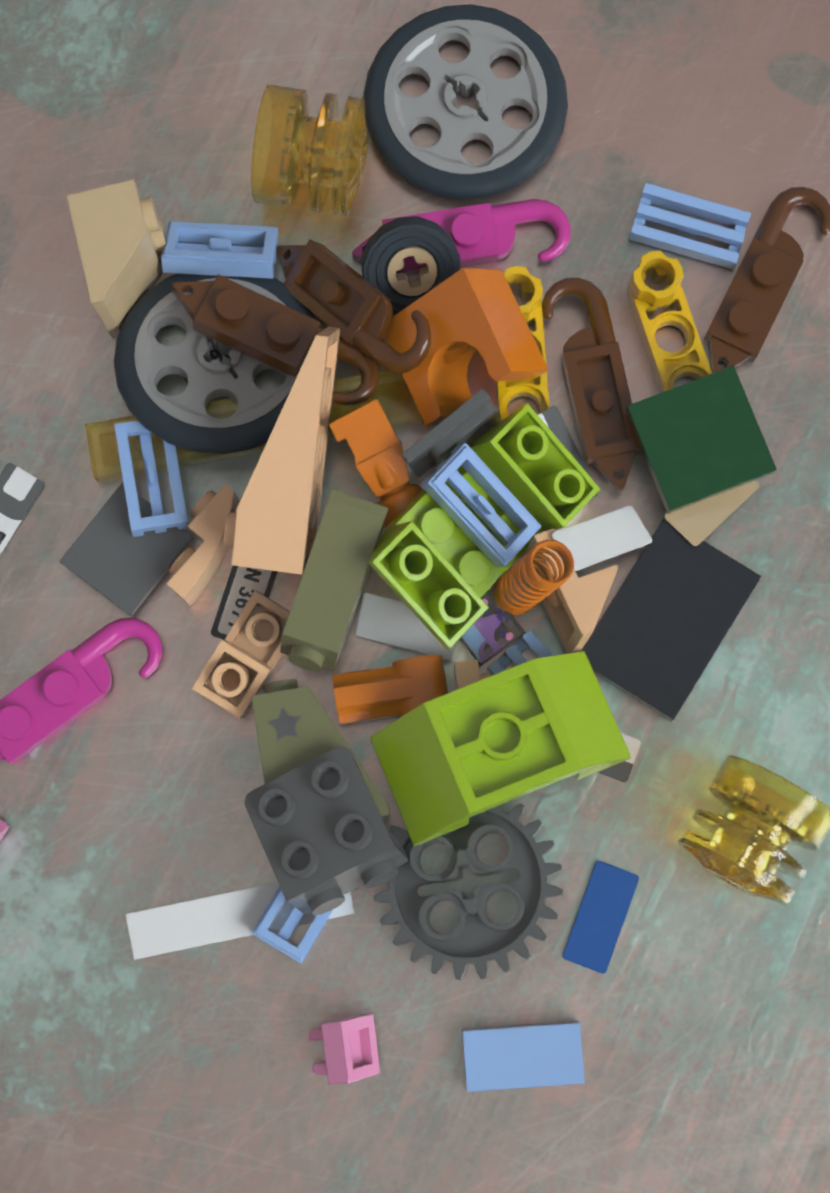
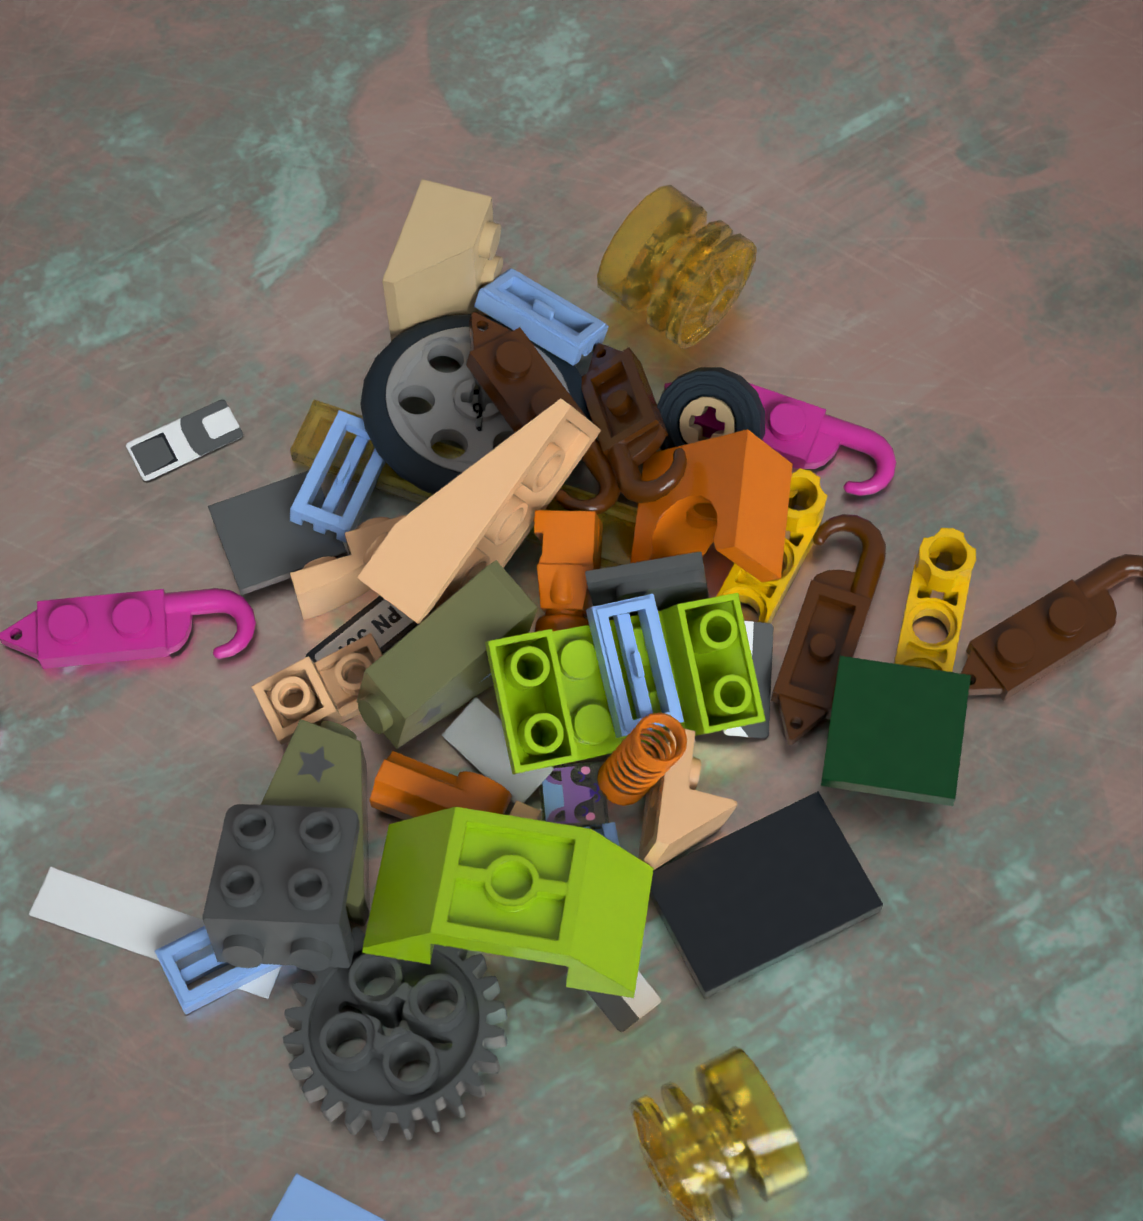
camera: 30 degrees right, 15 degrees down
bright pink tile [308,1014,380,1085] -> none
wedge [363,4,568,199] -> none
white sticker [552,506,652,571] -> none
blue sticker [563,861,639,974] -> none
light blue tile [628,183,751,270] -> none
tan sticker [664,481,759,546] -> none

